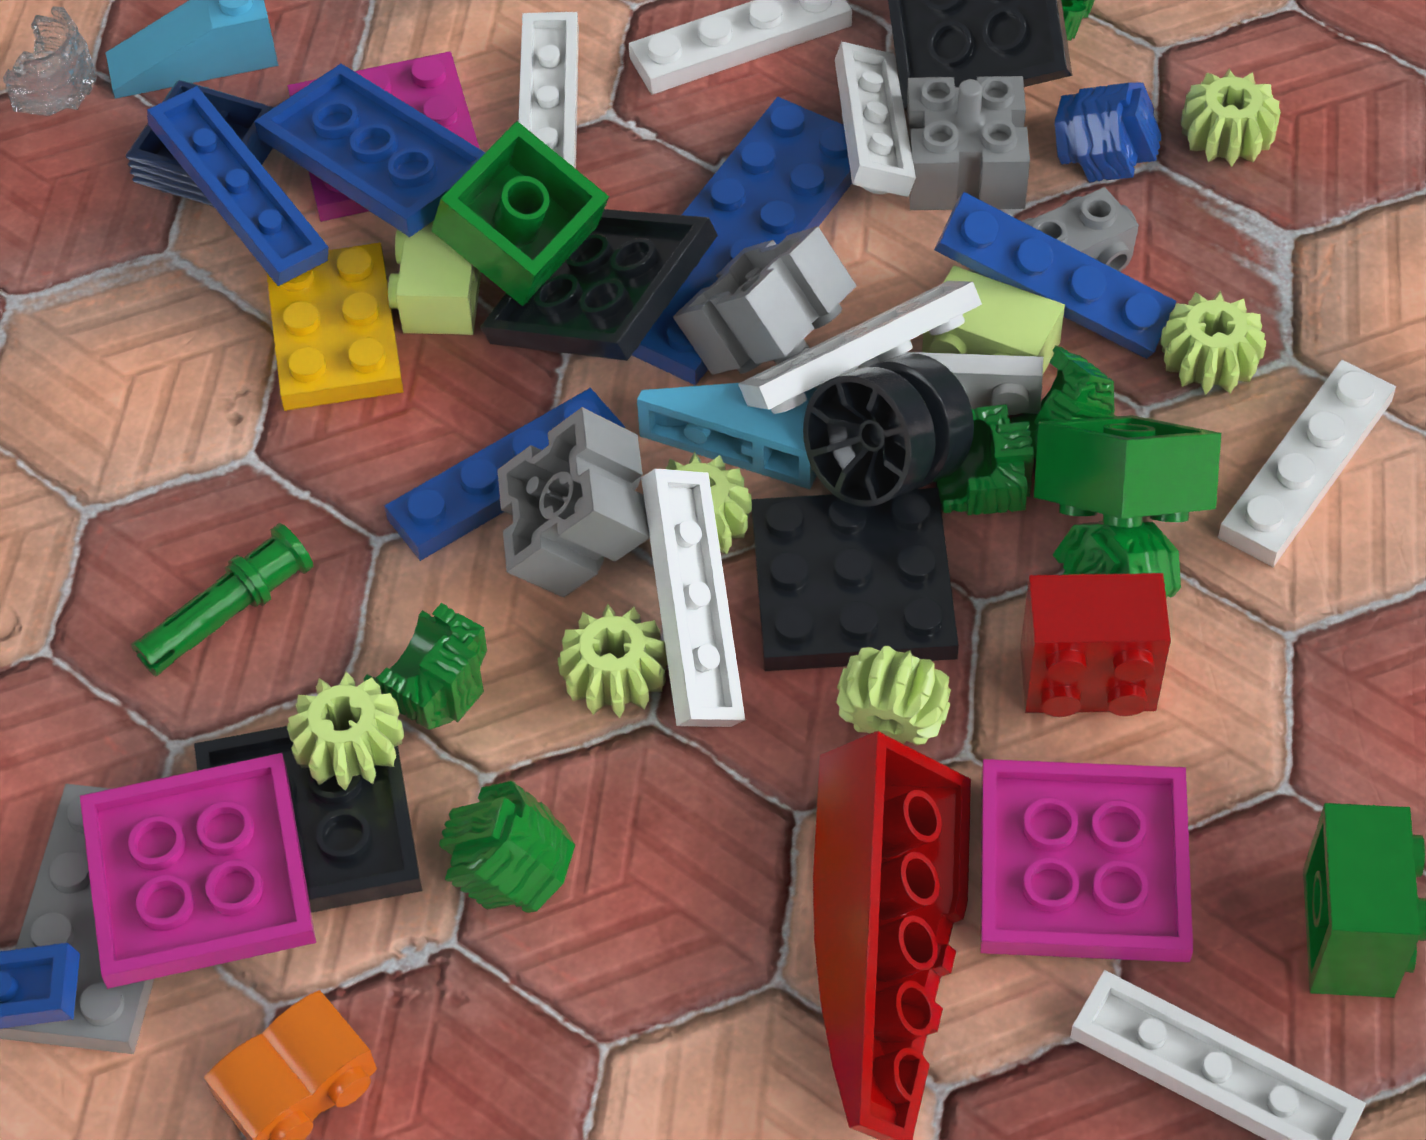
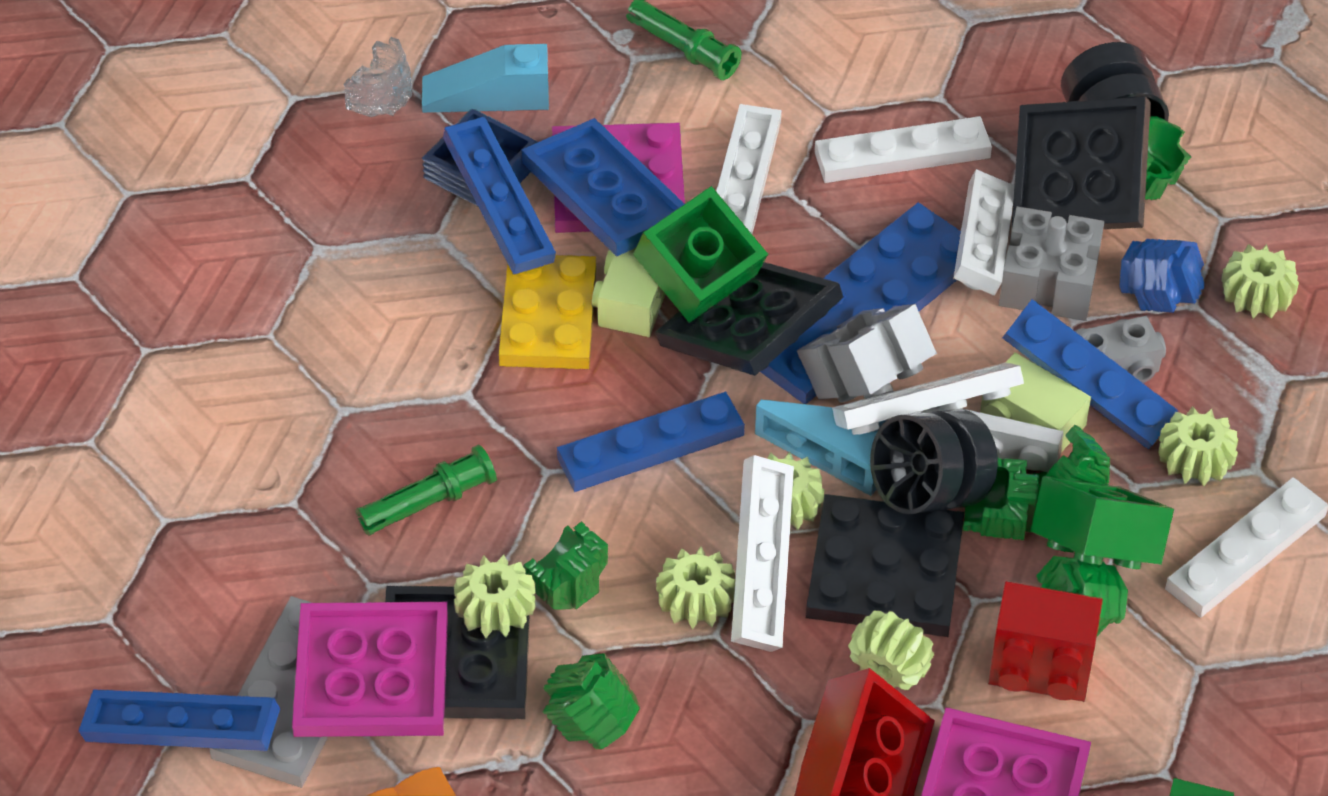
camera: 10 degrees right, 5 degrees down
light grey brick [498,407,650,597] -> none

